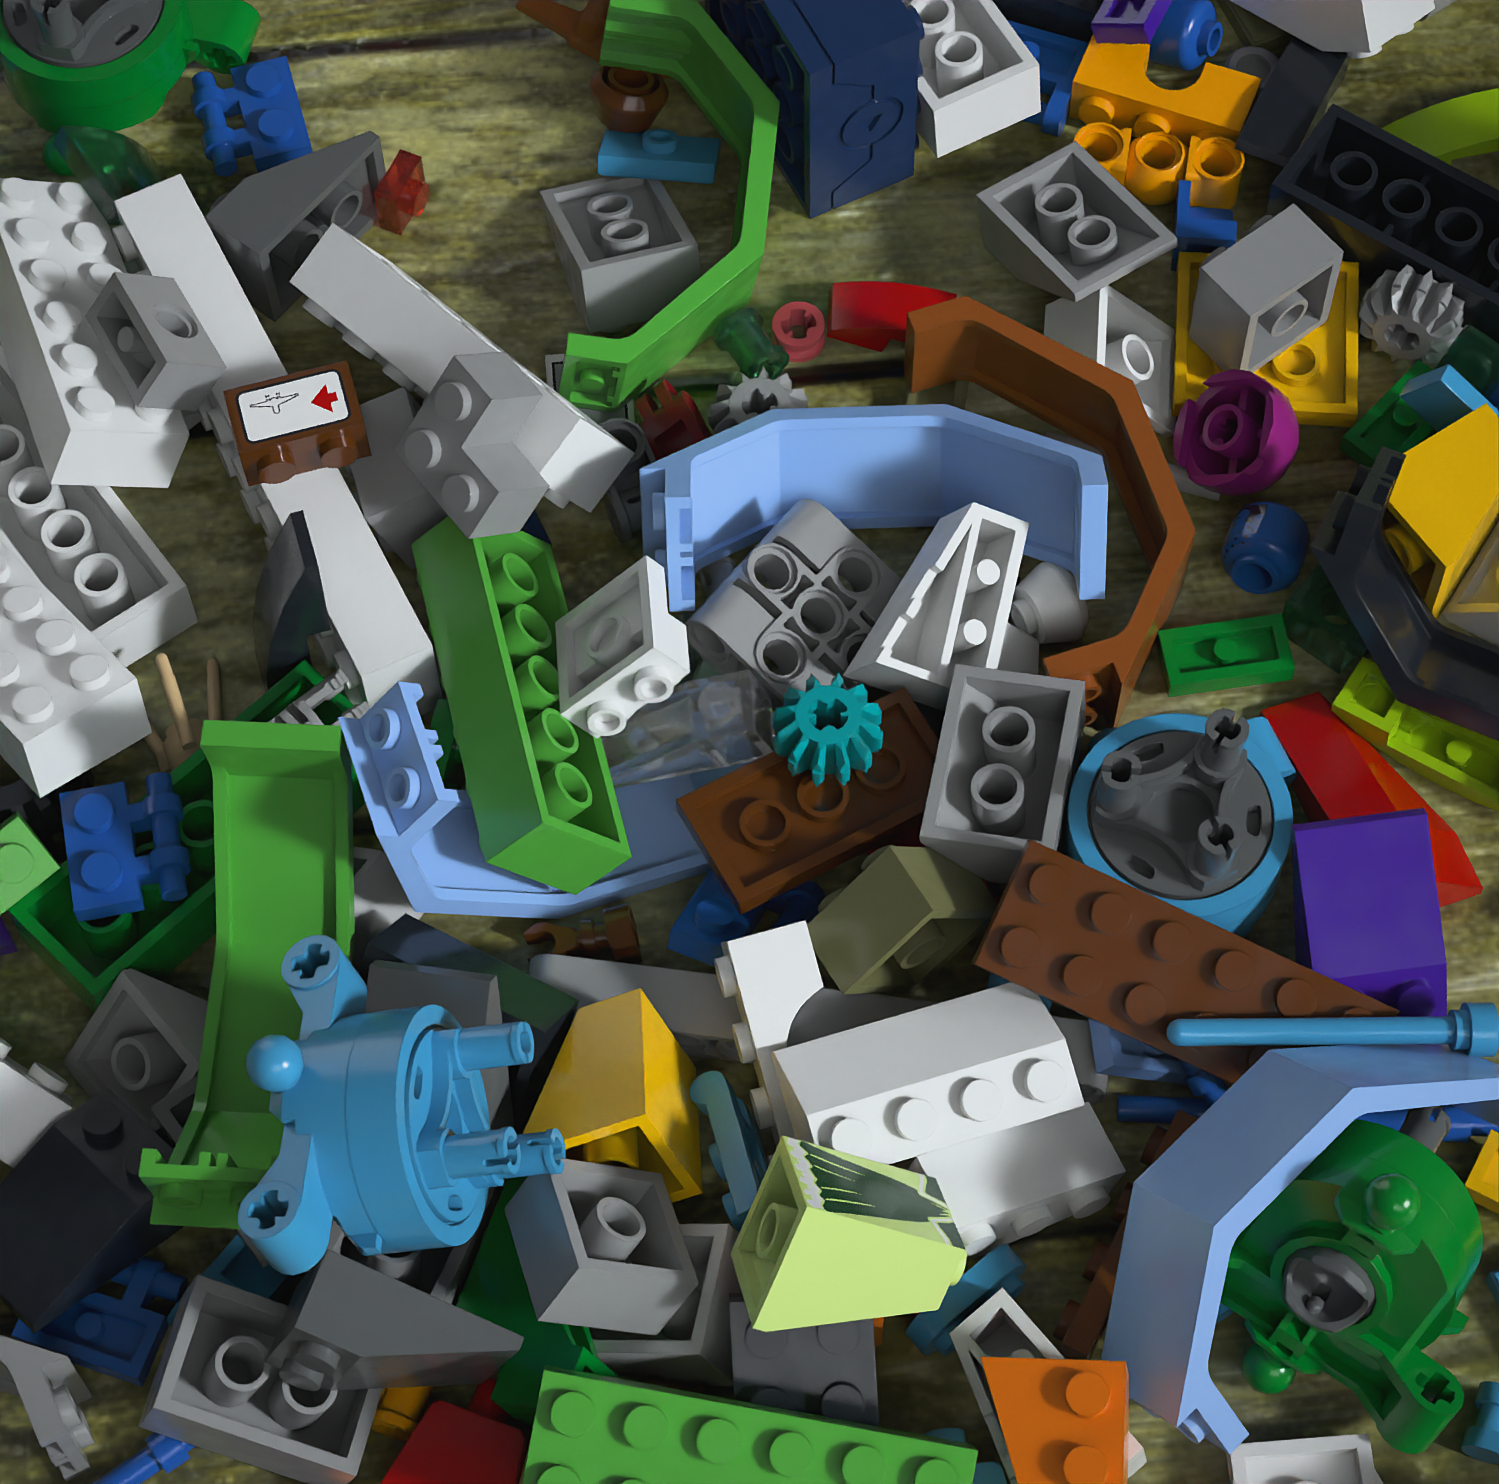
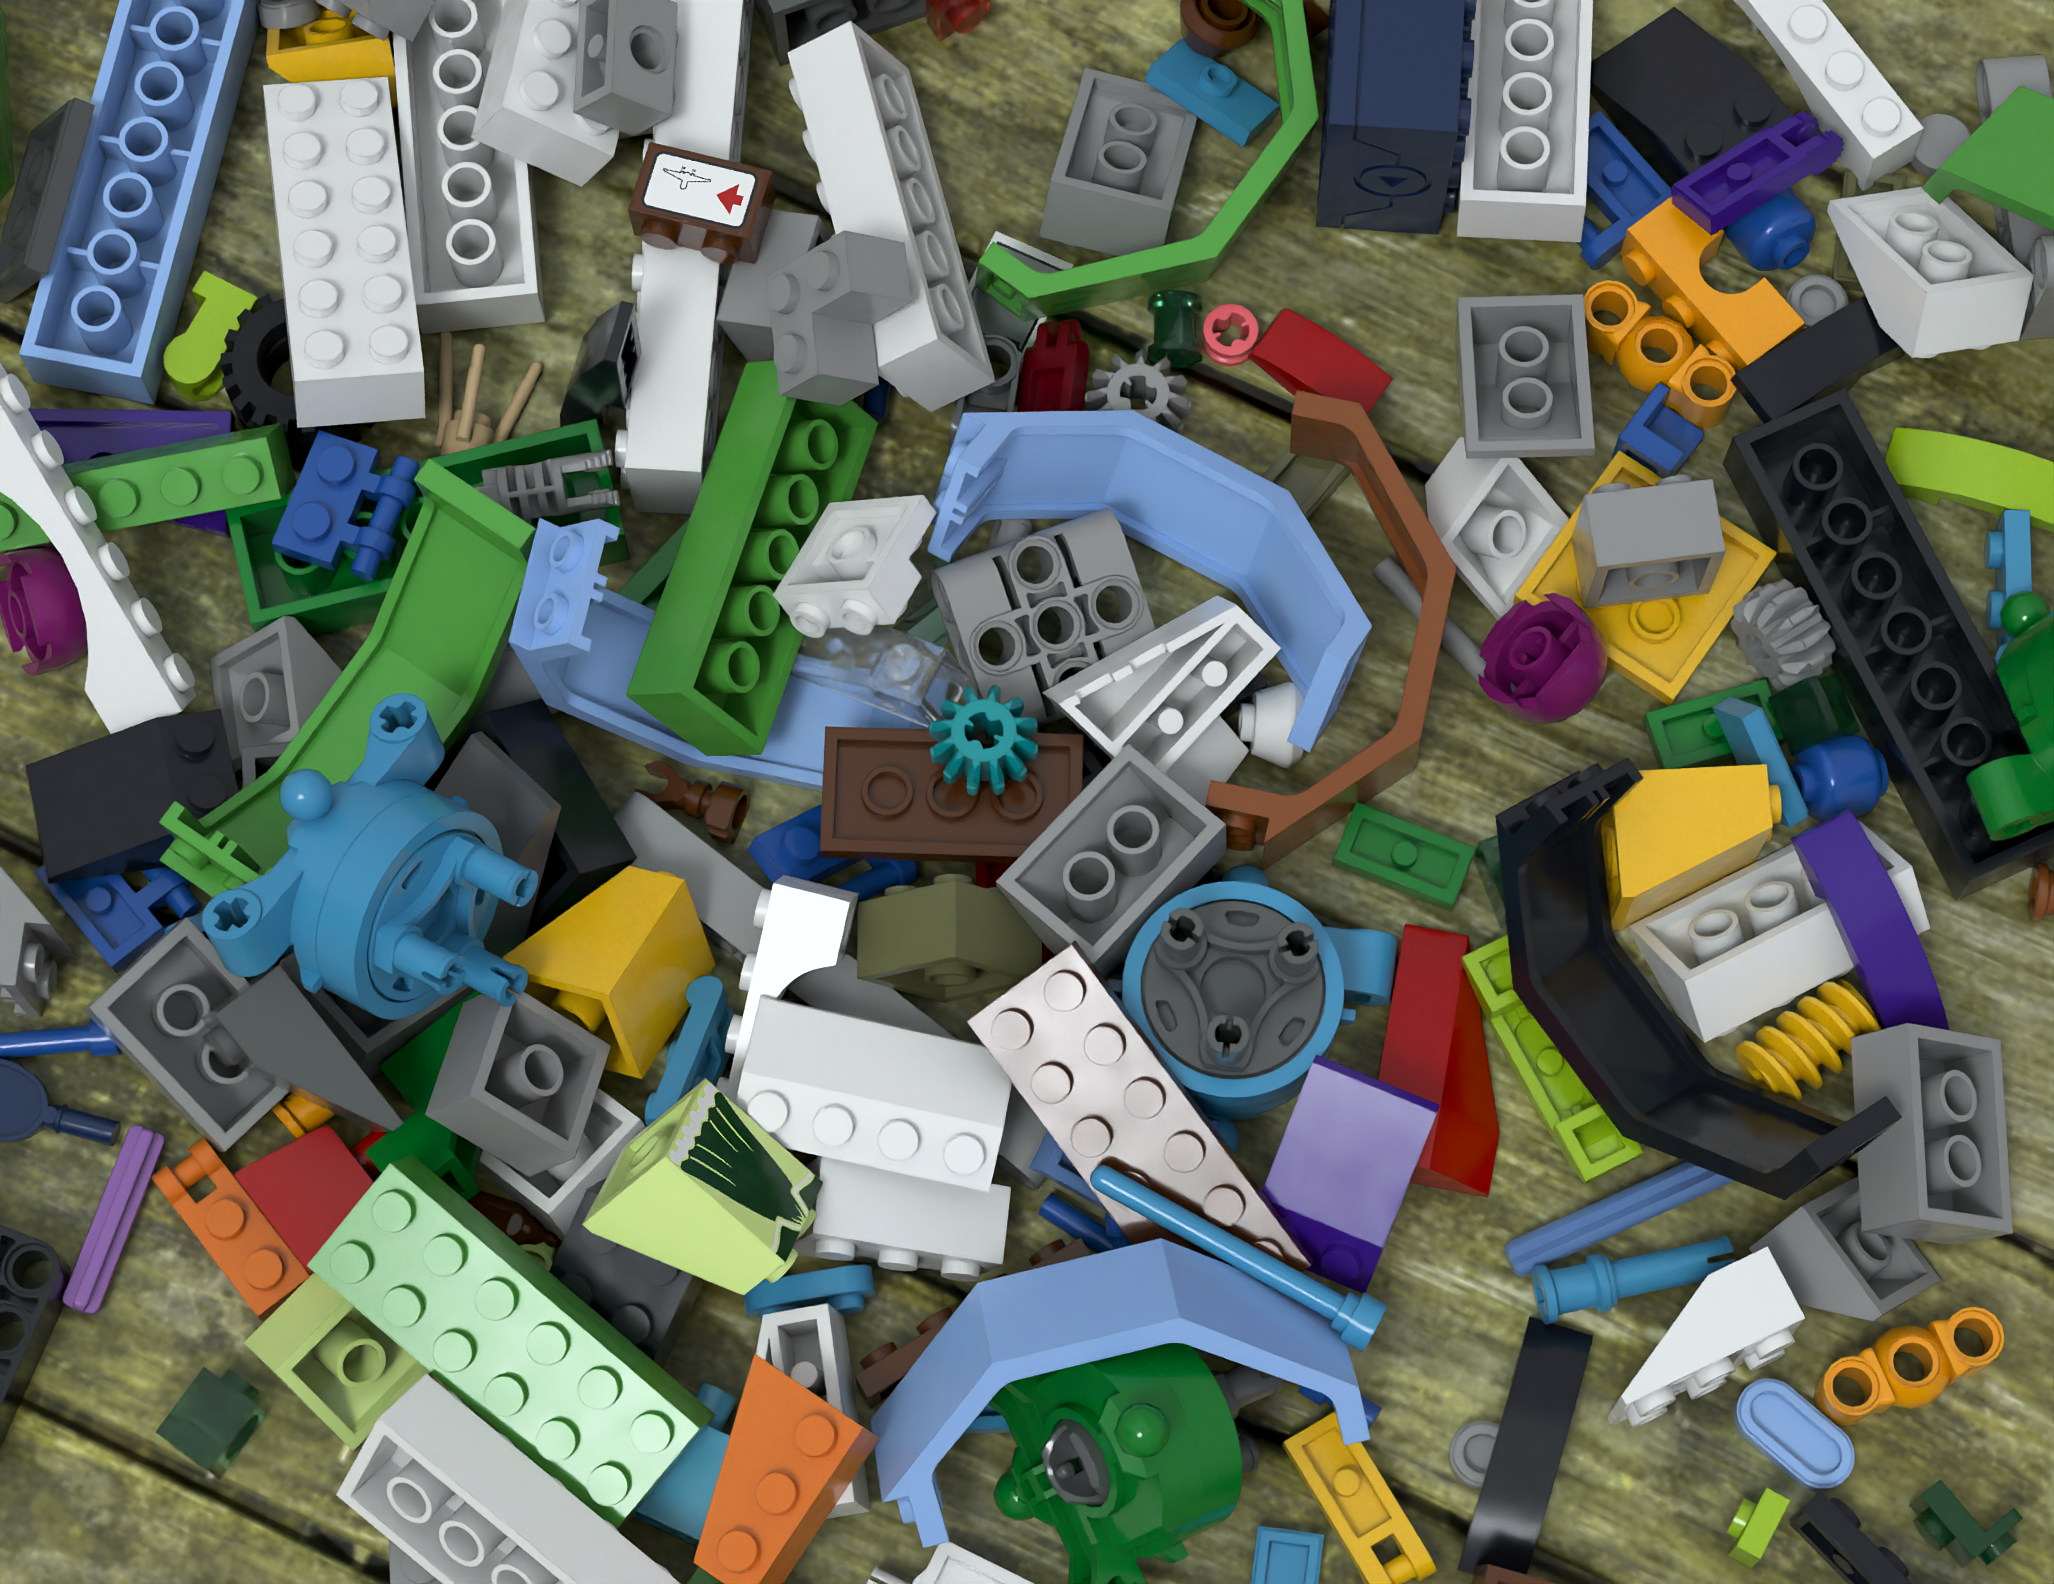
camera: 30 degrees right, 10 degrees up
blue head [1221,502,1311,594] -> none

